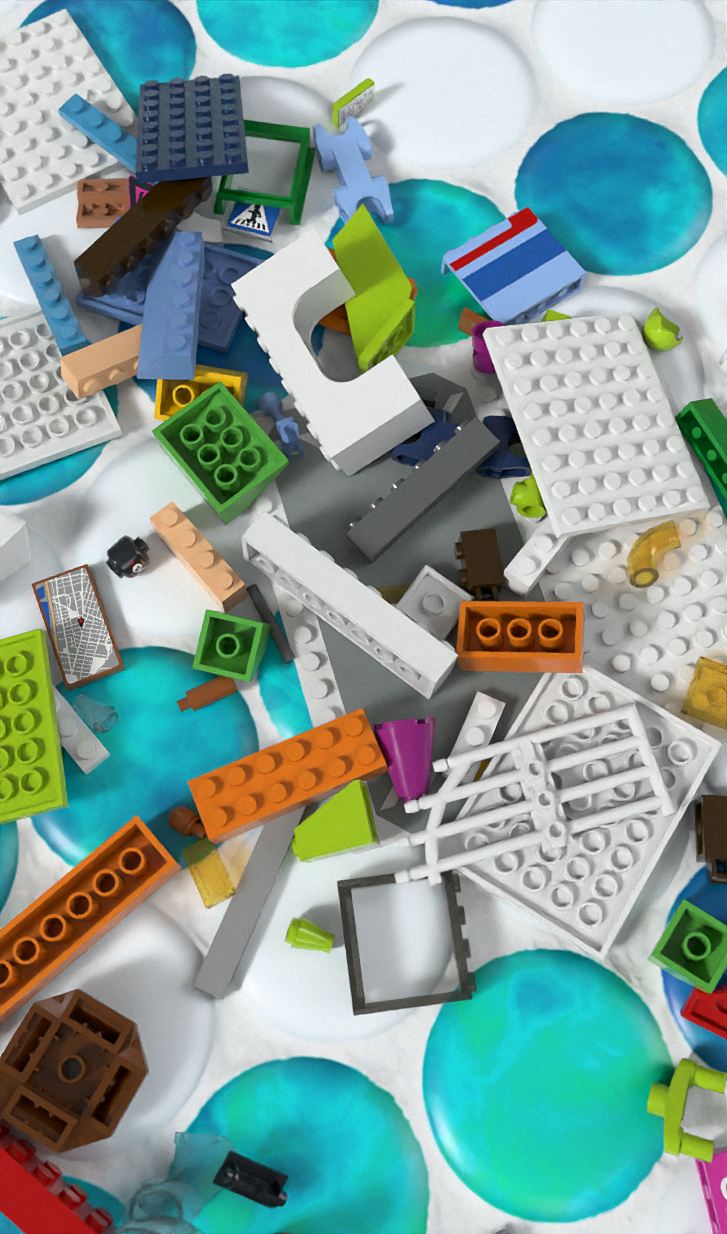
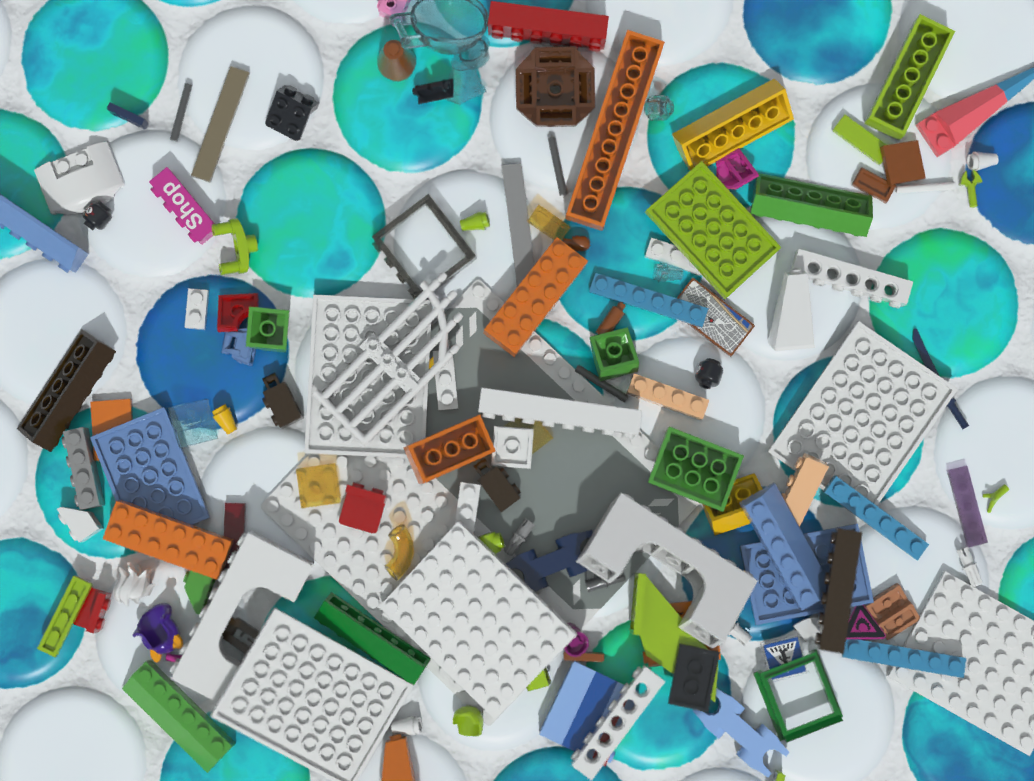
camera: 150 degrees right, 15 degrees up
dark blue plate [135,74,249,183] -> none
medium blue bar [258,392,304,462] -> none
lime slope [292,780,380,863] -> none
dark grey brick [346,417,500,564] -> none
magenta cone [373,717,435,803] -> none
none -> red bracket [339,482,388,534]
none -> light grey axle [504,518,535,556]
none -> dark grey bar [548,137,567,196]
none -> white brick [571,665,665,781]
none -> dark azure plate [589,273,709,328]
none -> black tile [668,643,720,712]

